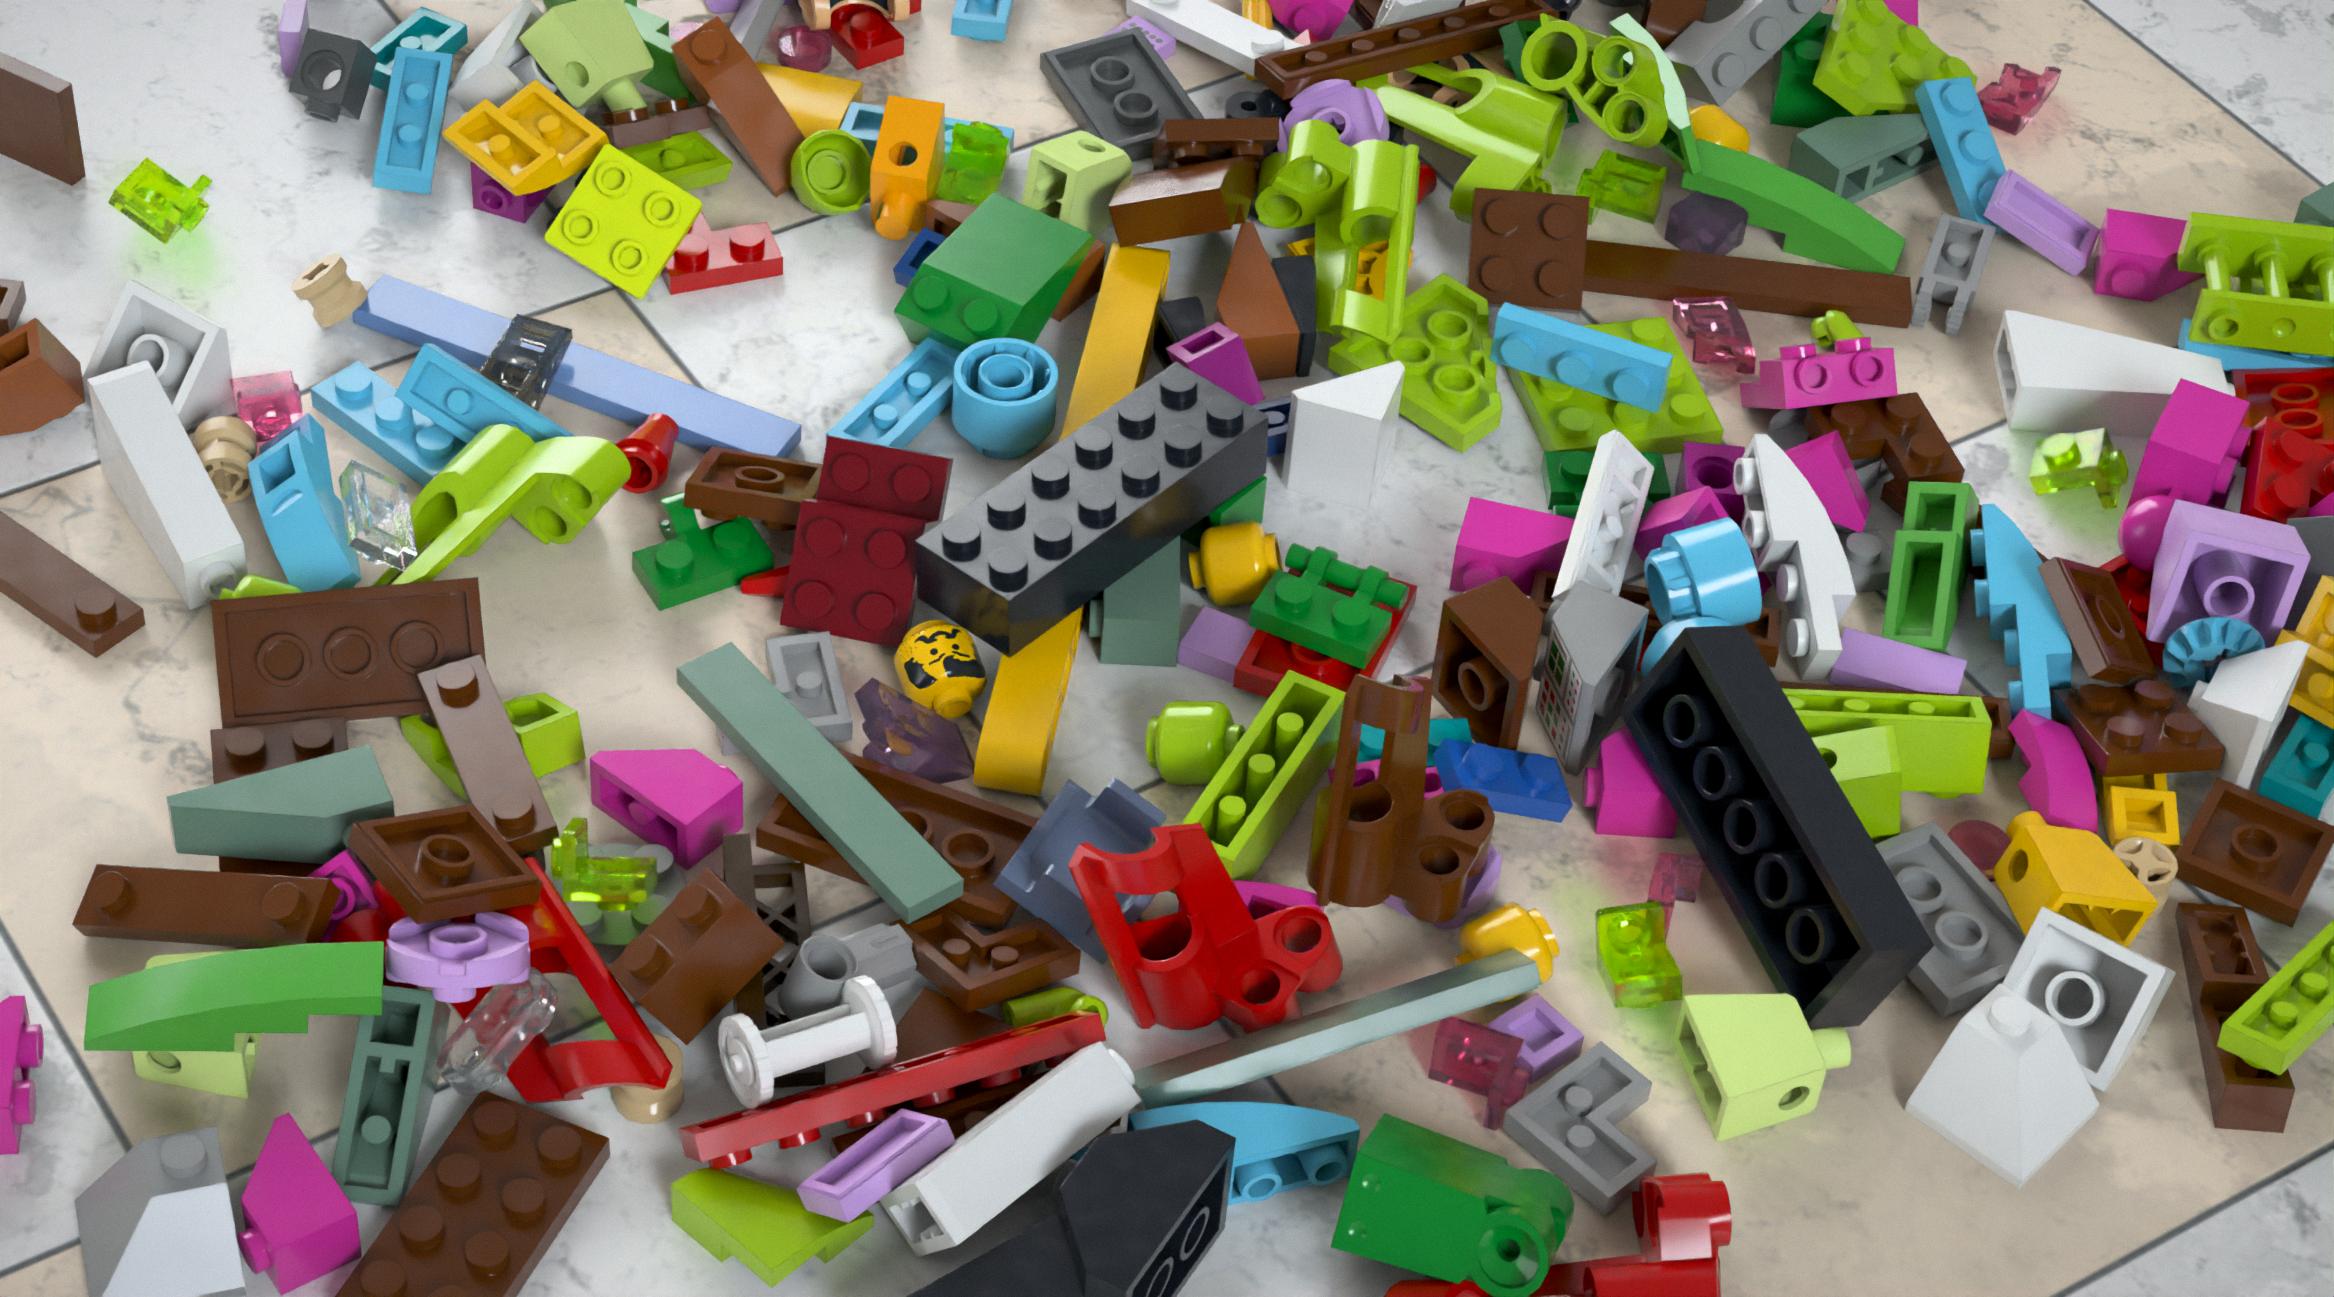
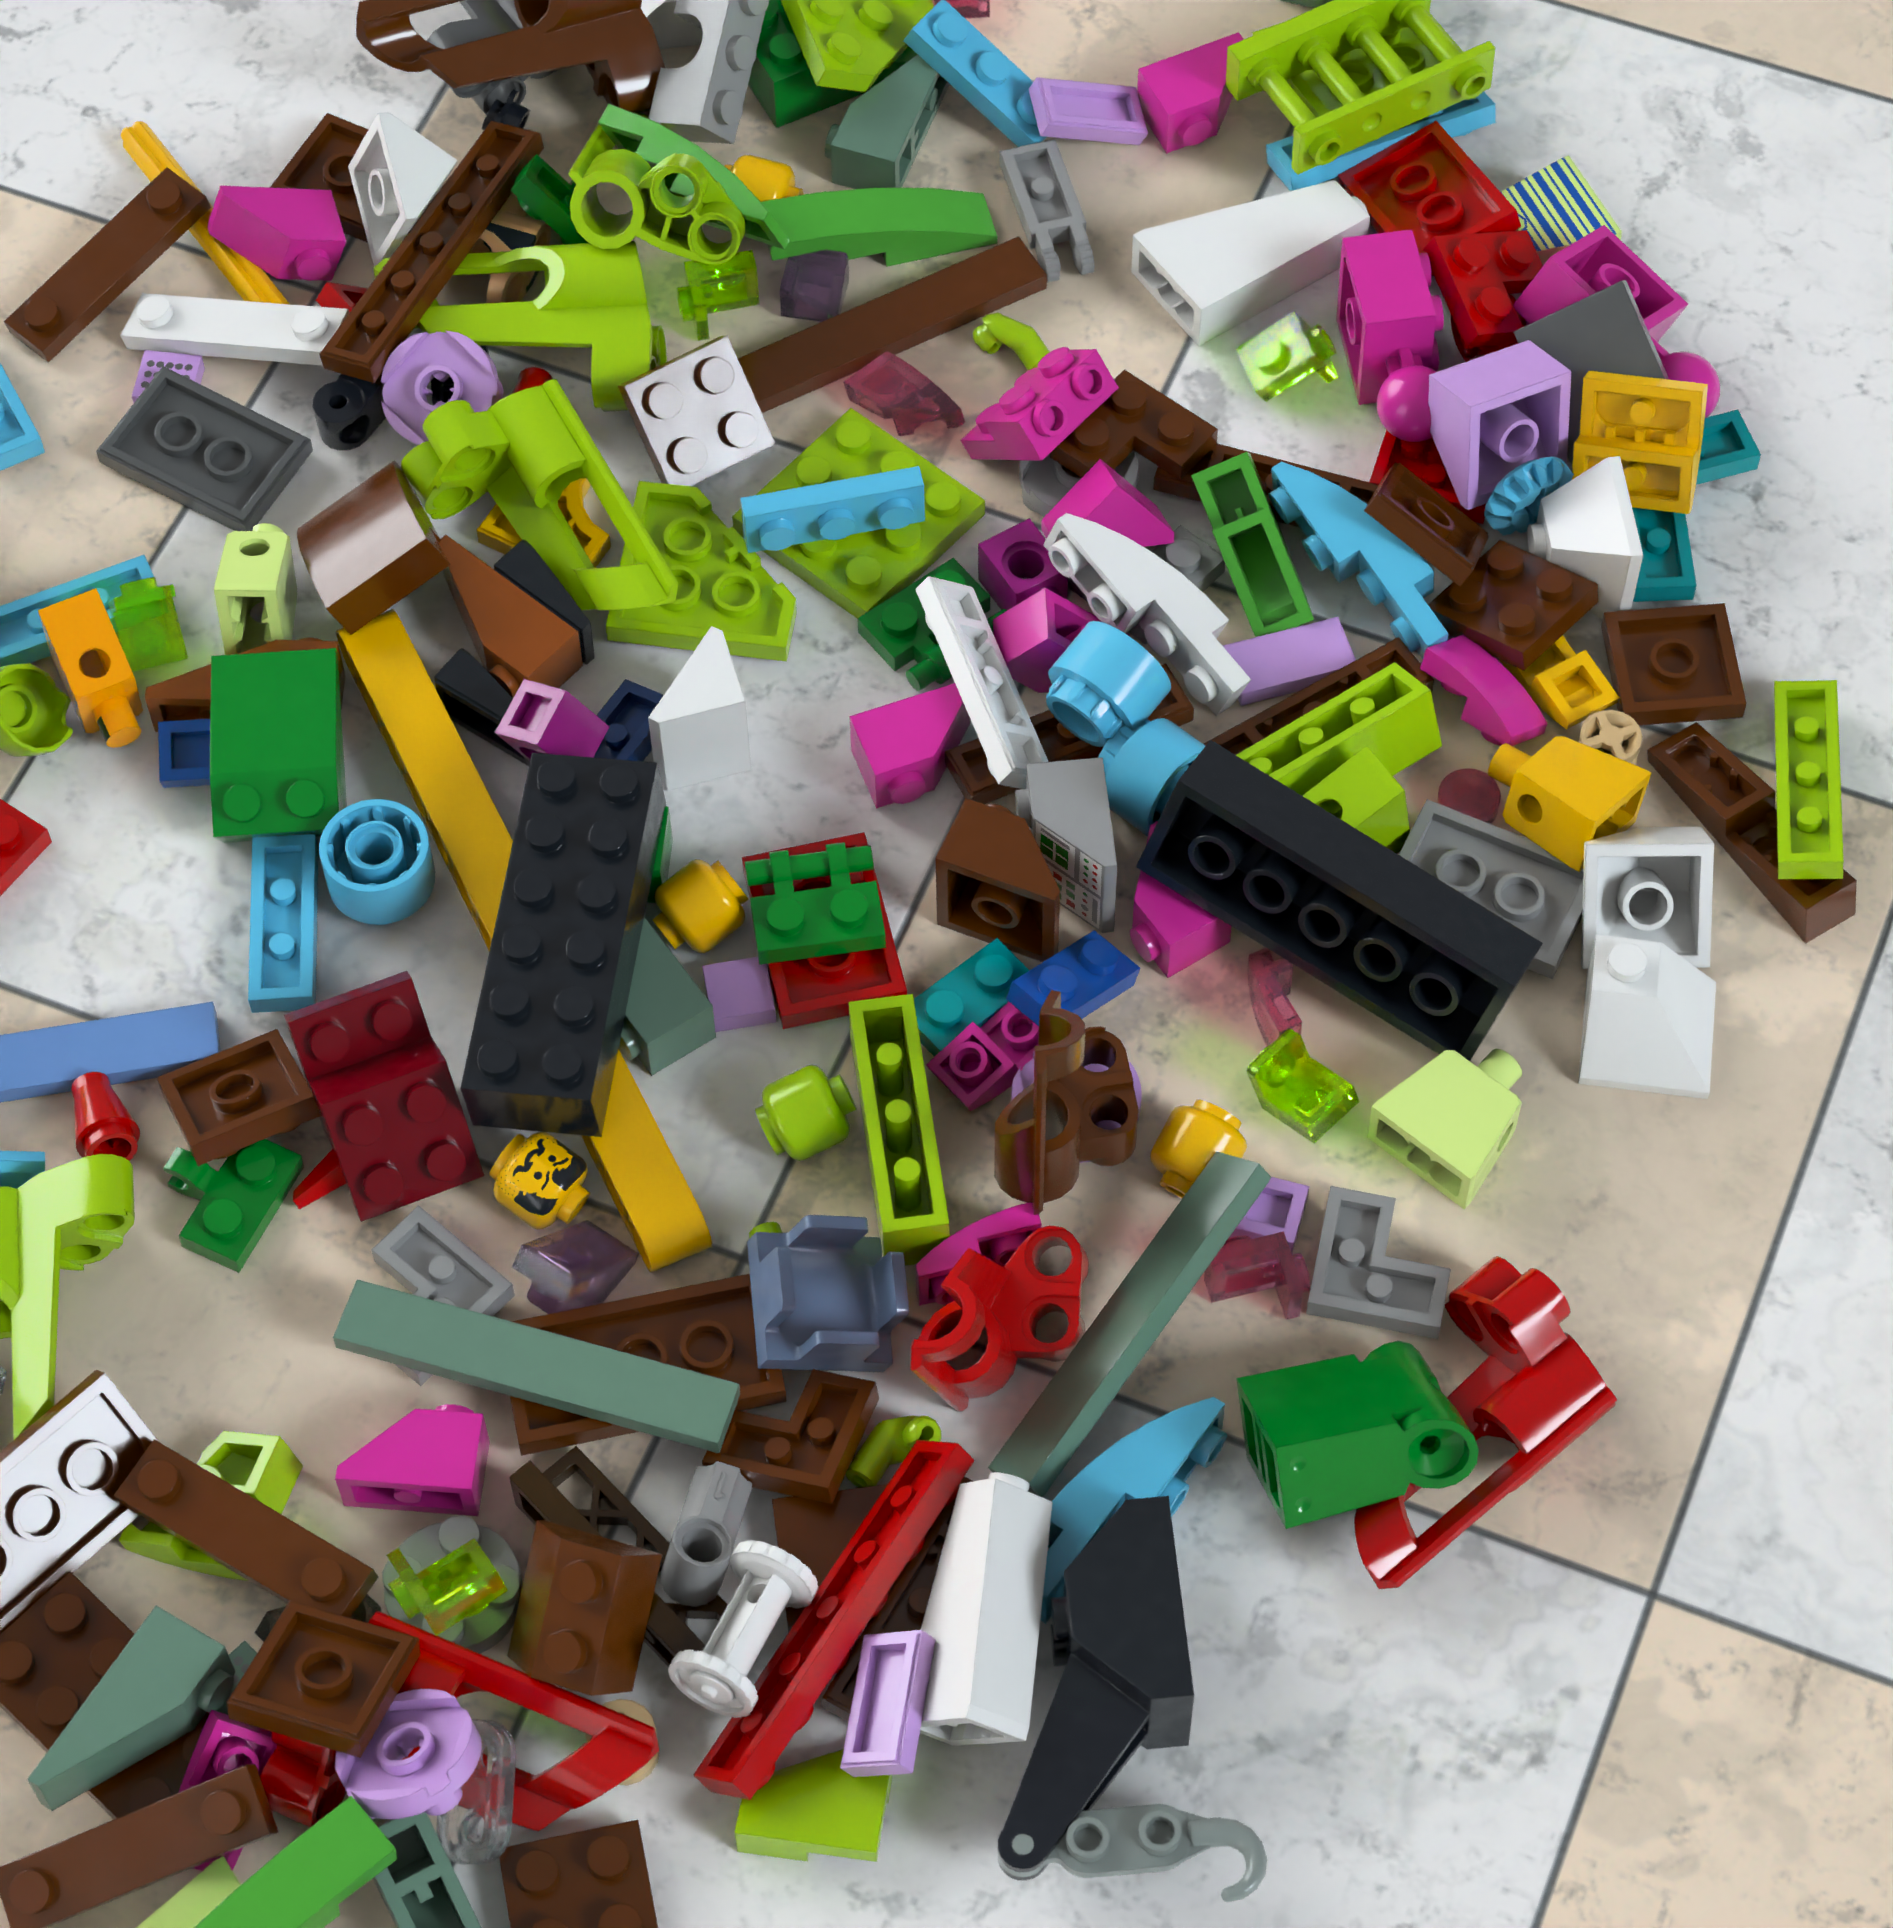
camera: 30 degrees left, 15 degrees up
reddish brown plate [1152,117,1279,170] -> none

